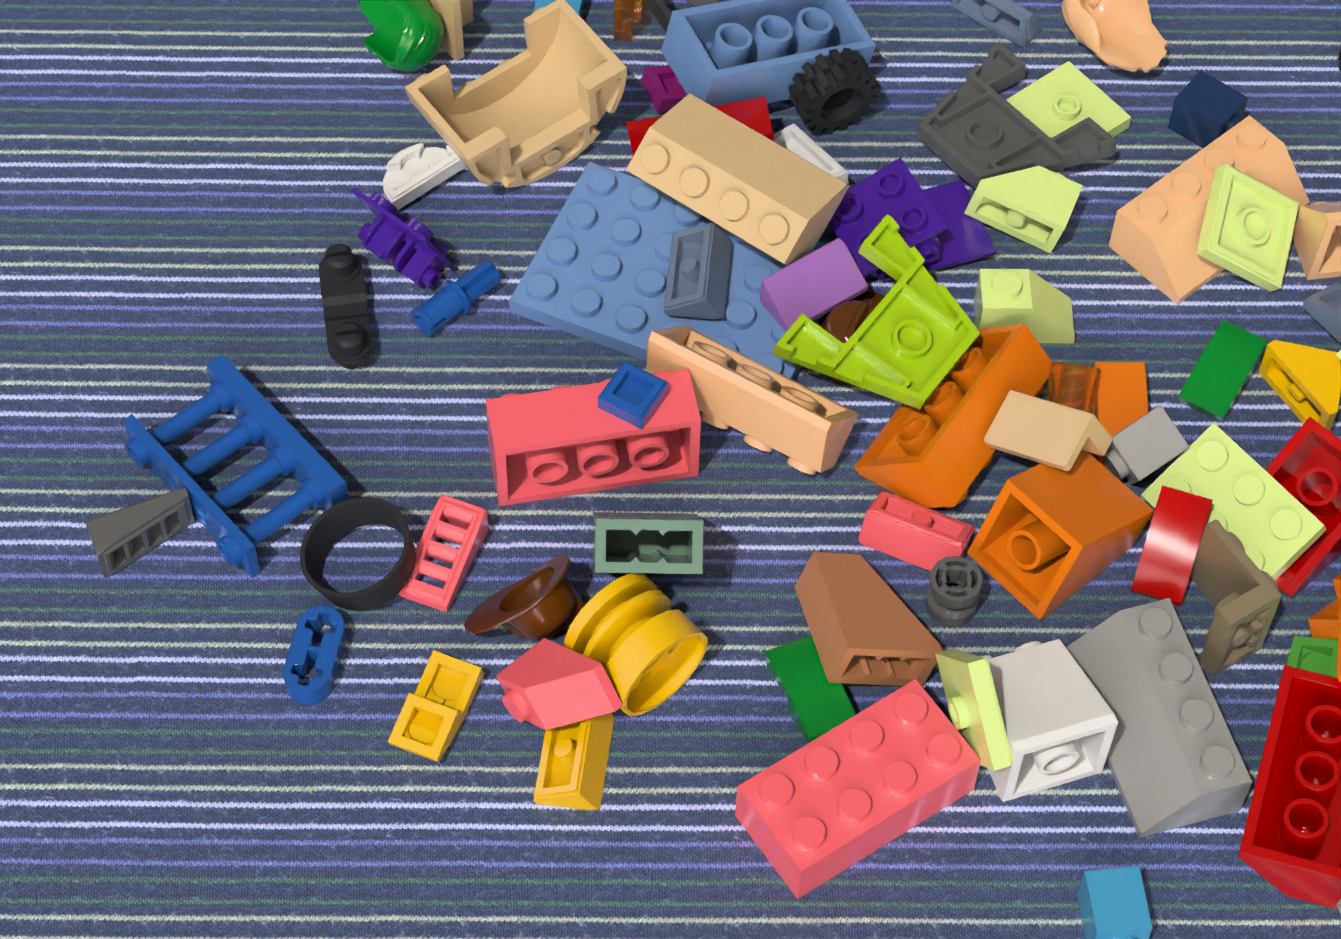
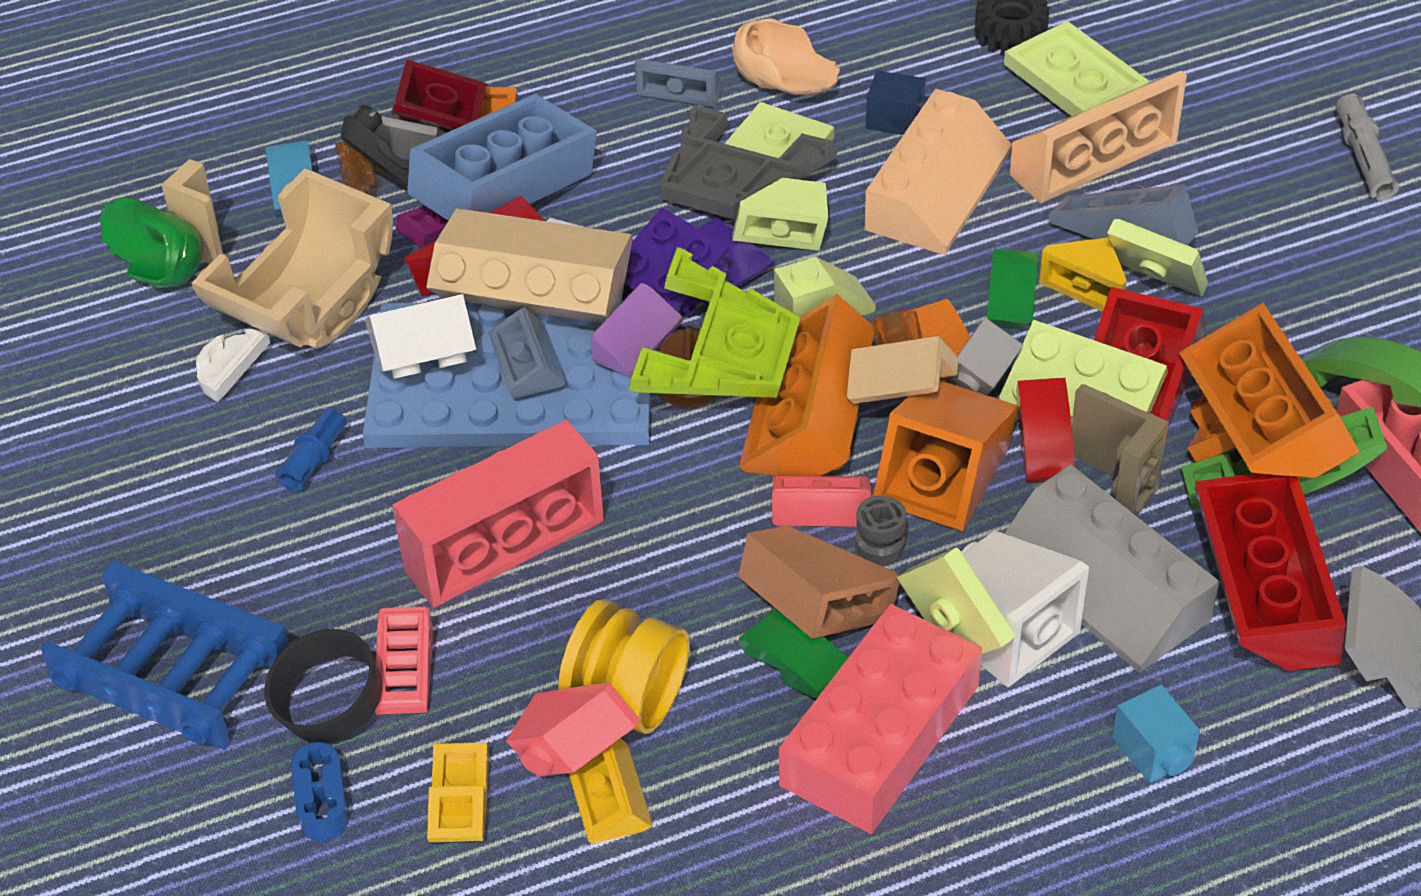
camera: 20 degrees left, 10 degrees down
dark grey slope [85,488,195,578] -> none
black piece [319,244,373,369] -> none
dark purple hinge [351,188,457,289] -> none
reddish brown piece [464,555,584,640] -> none
sand green brick [592,512,704,574] -> none
blue tile [598,361,669,430] -> none
light nougat slope [646,325,859,475] -> none
black tyre [788,48,880,135] -> none
yellowish green plate [1196,163,1300,292] -> none
none -> white slope [365,294,476,379]

